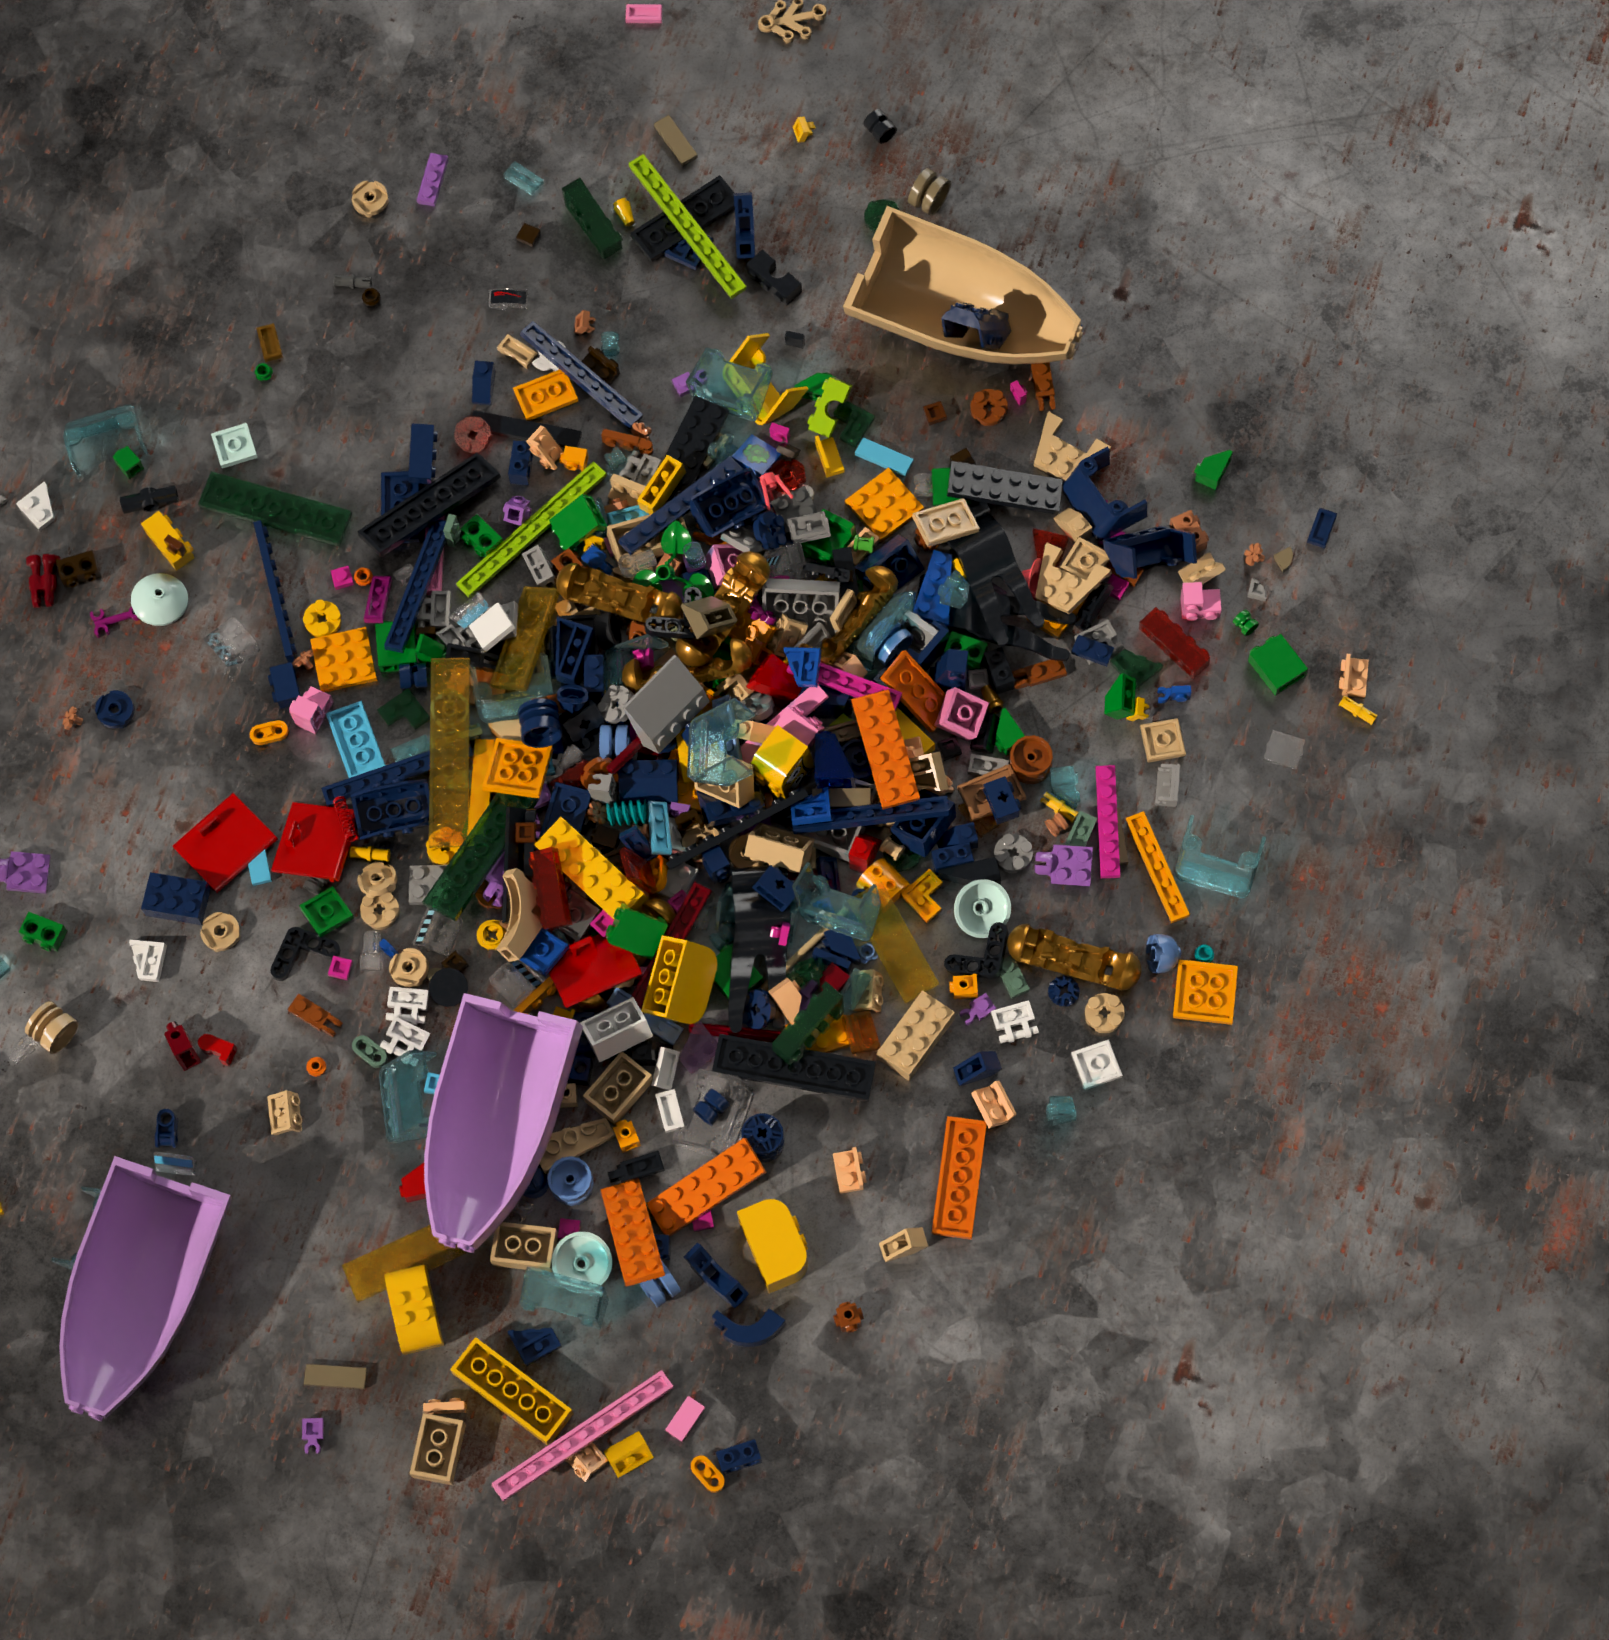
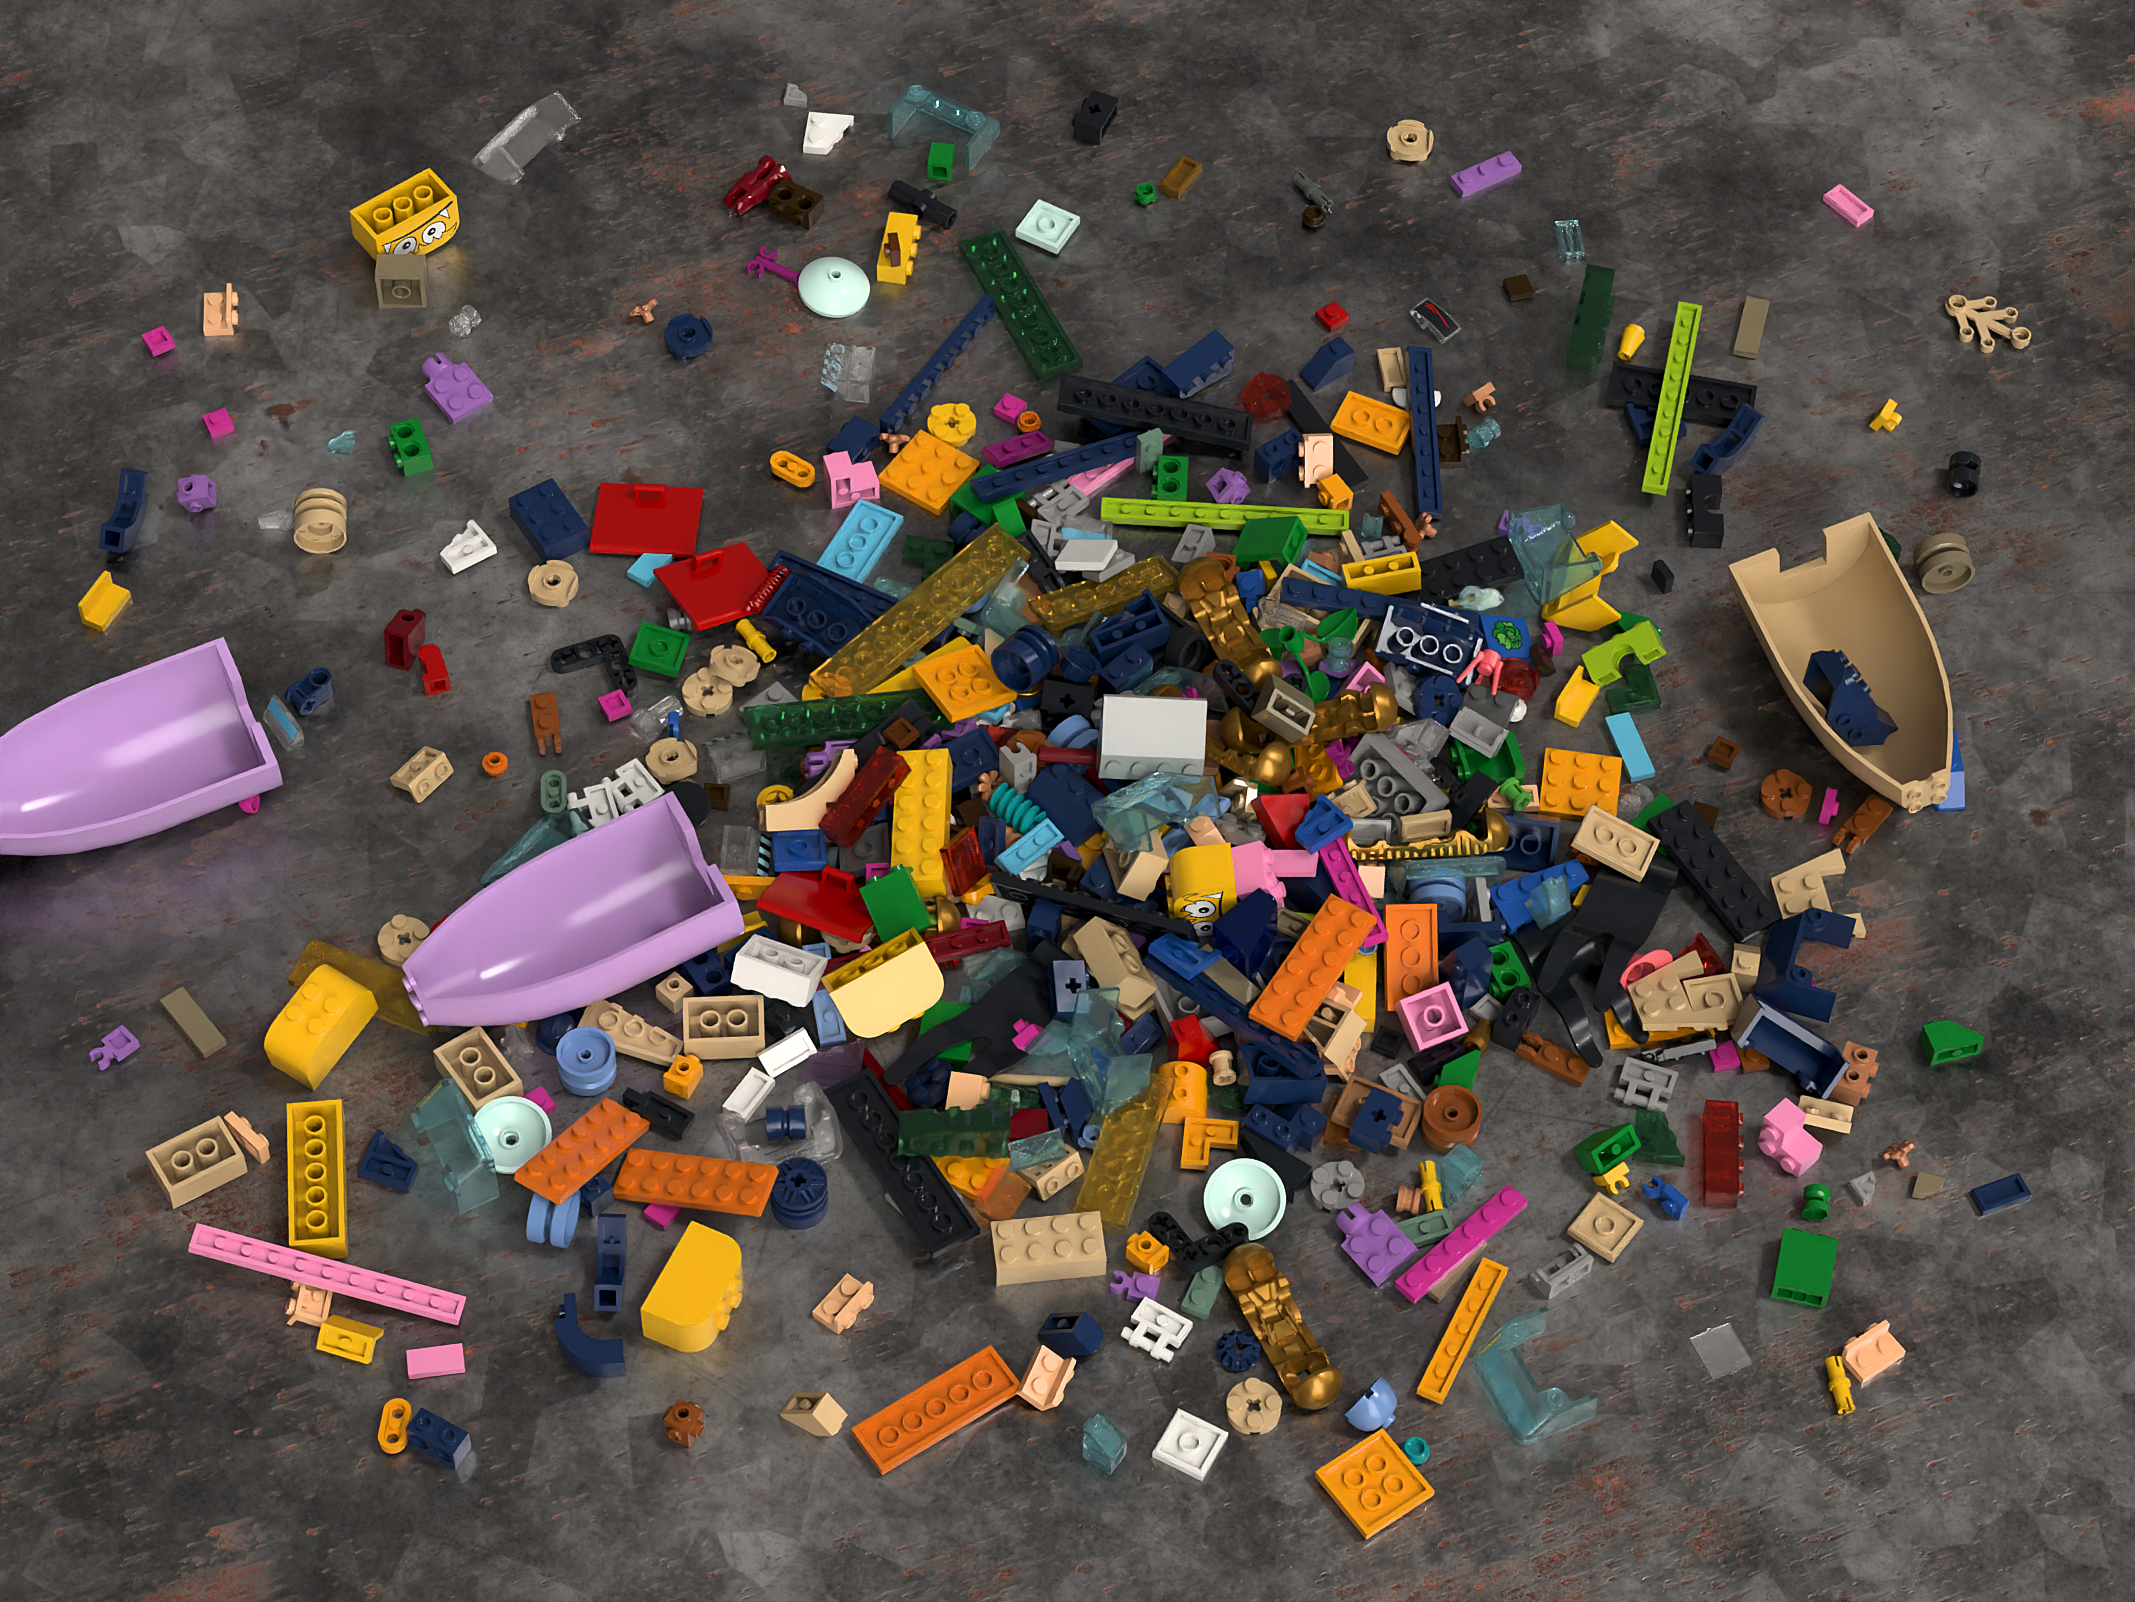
camera: 40 degrees right, 15 degrees down
dark blue plate [1071,634,1114,667] -> none
none -> tan plate [378,914,430,967]
none -> black brick [1072,90,1119,146]
none -> red plate [1315,301,1350,333]

